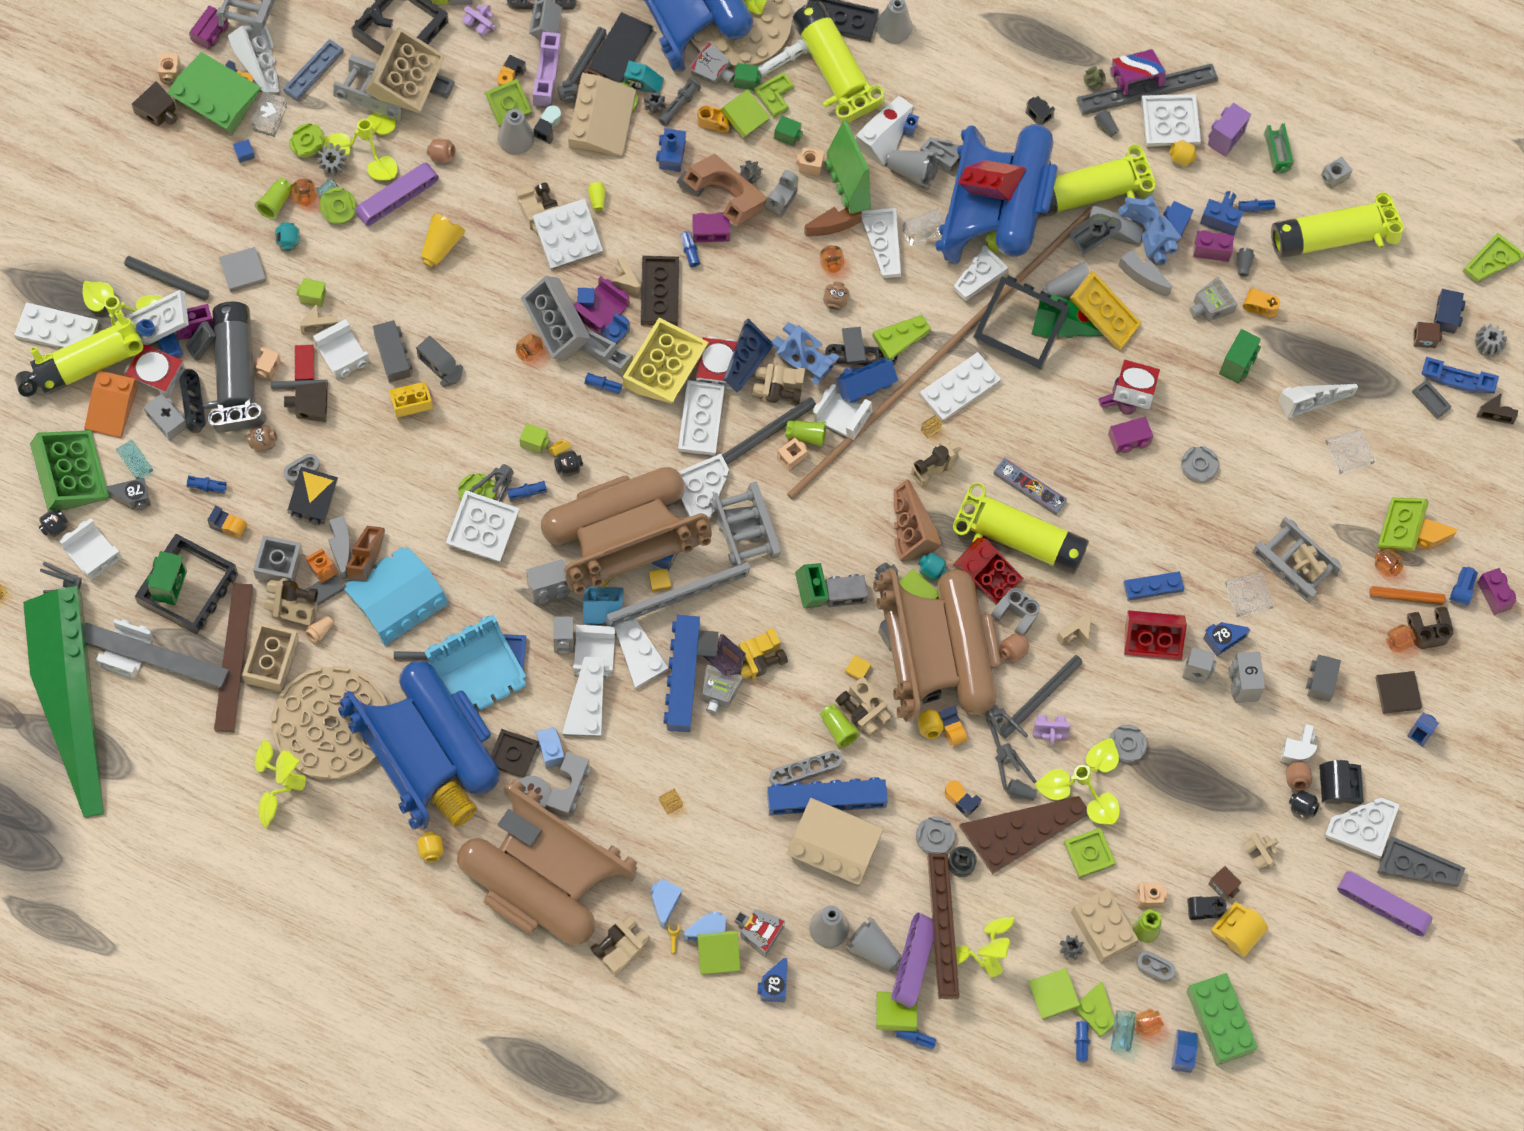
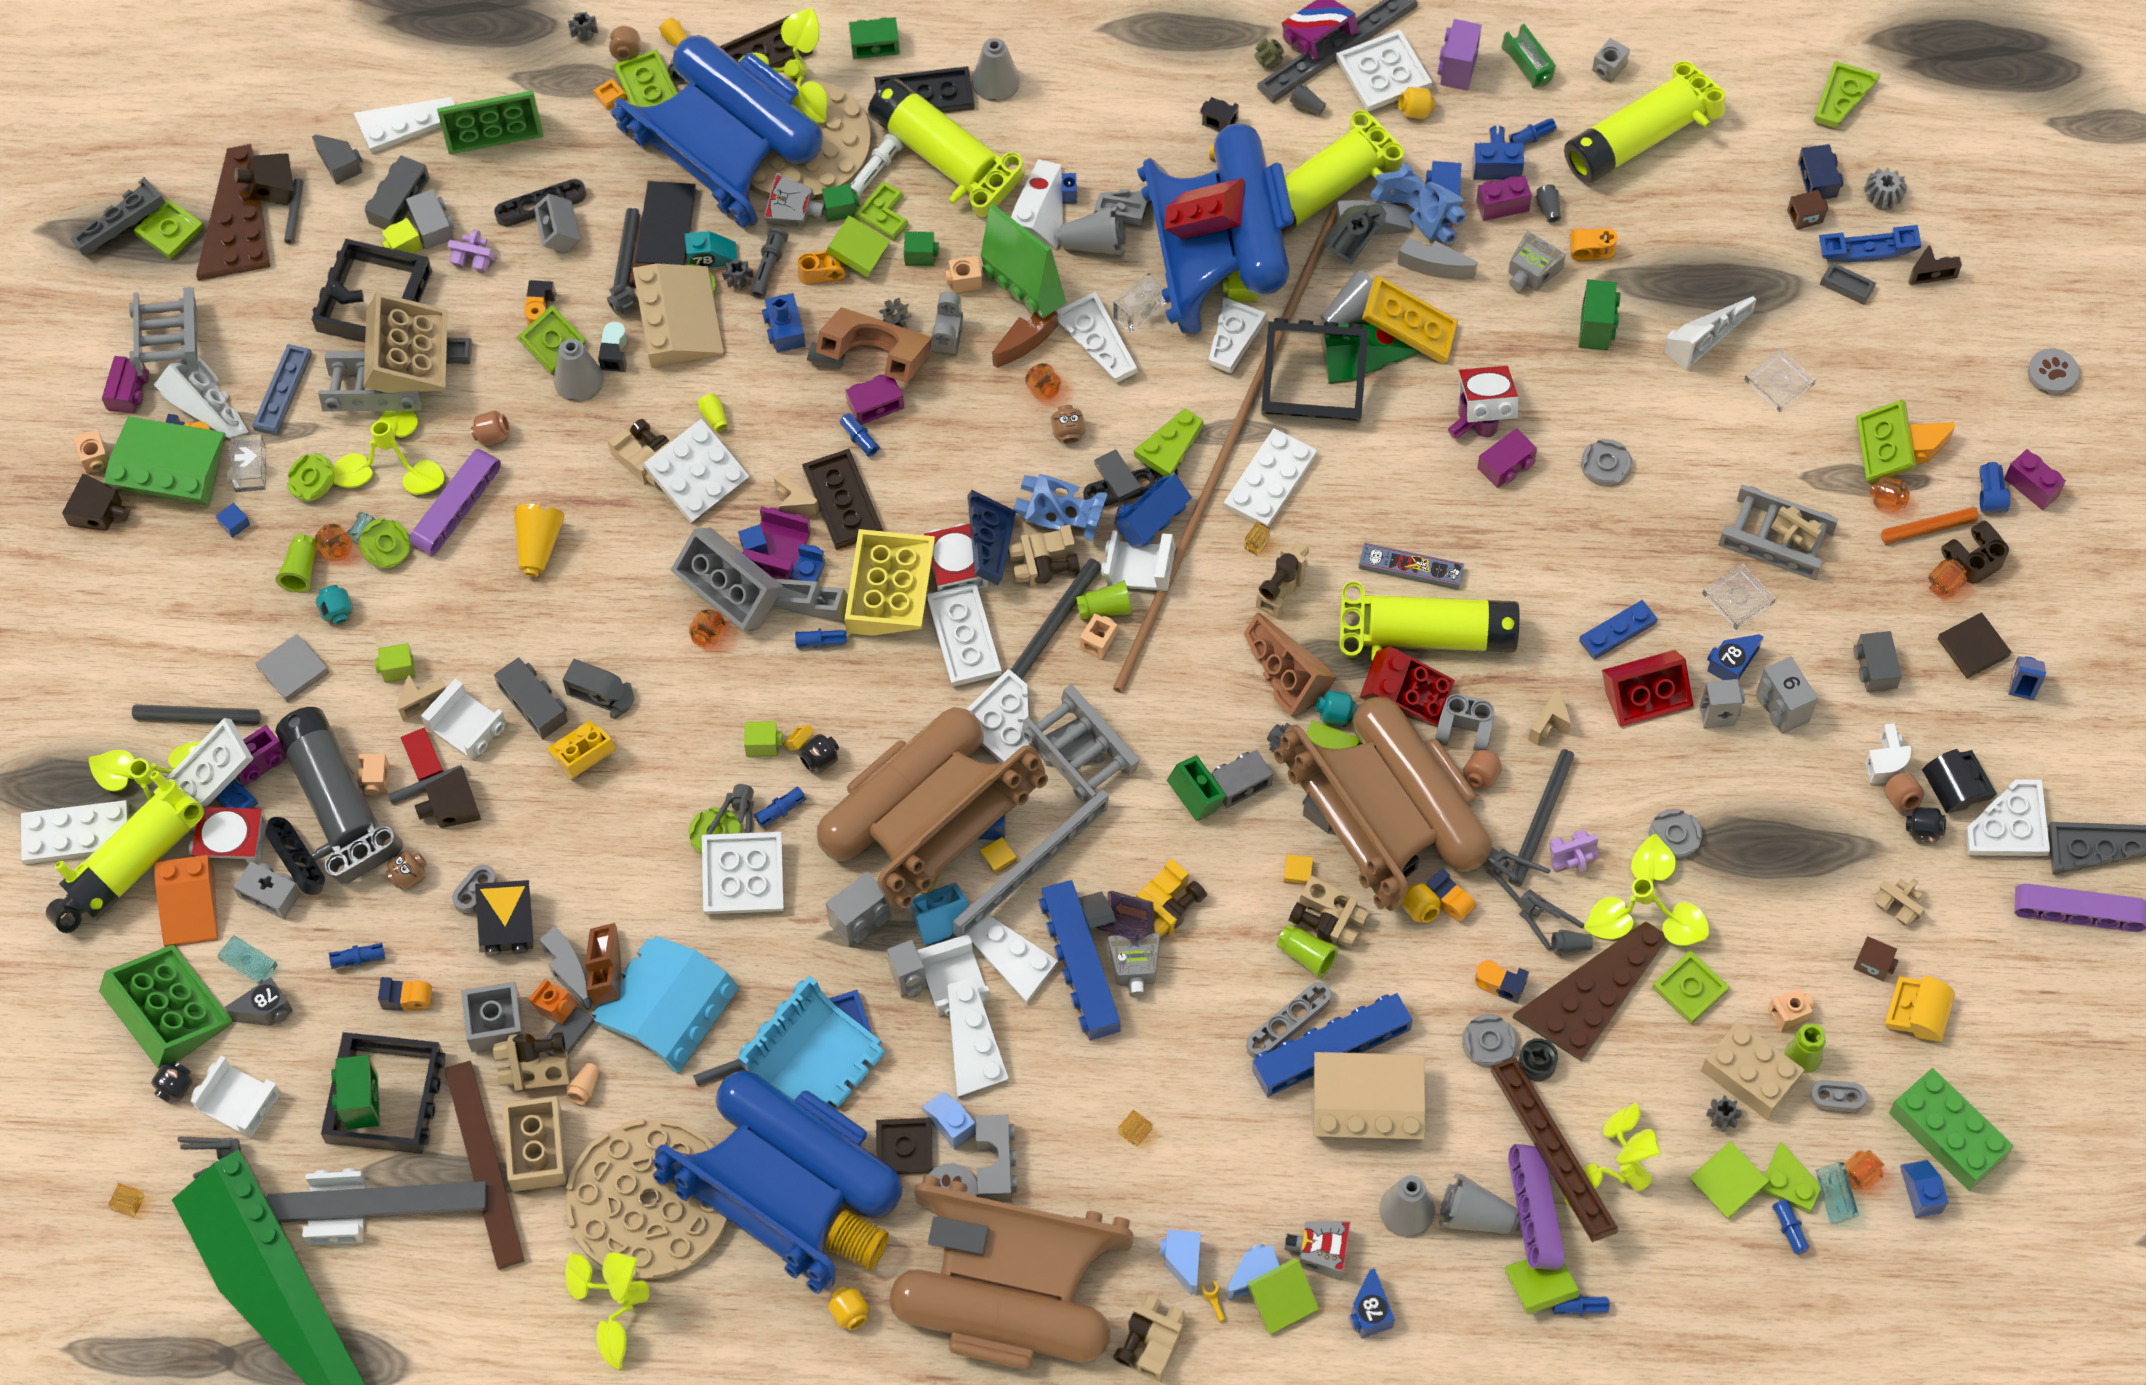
camera: 15 degrees left, 5 degrees down
blue plate [136,319,155,337] -> none
dark grey tile [186,321,216,360] -> none
light grey gear [317,143,349,175] -> none
lavender arch [533,32,561,107] -> none
black piece [1187,896,1227,920] -> none

